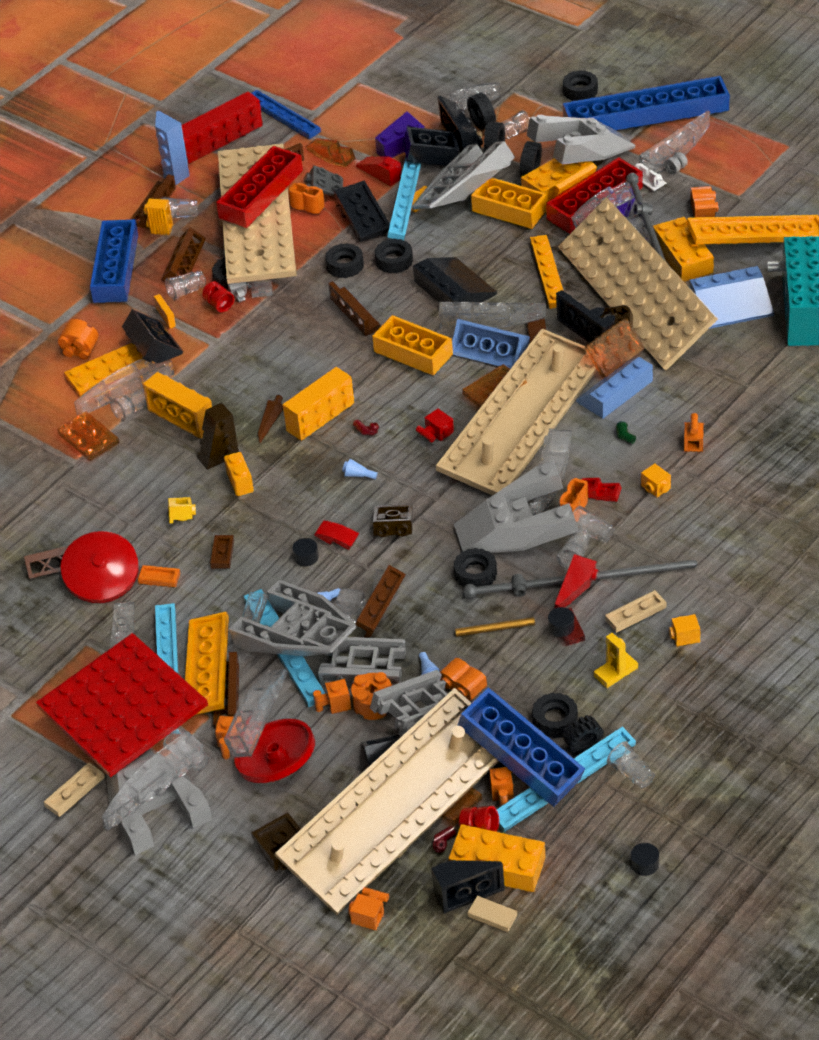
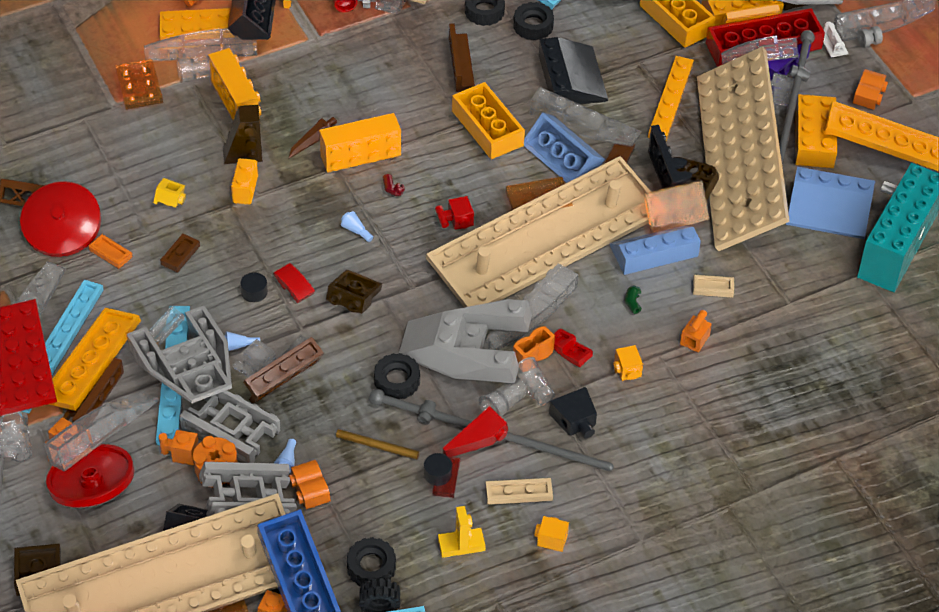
camera: 20 degrees right, 5 degrees up
none -> black torso [549,387,597,439]
none -> tan tile [693,275,734,298]

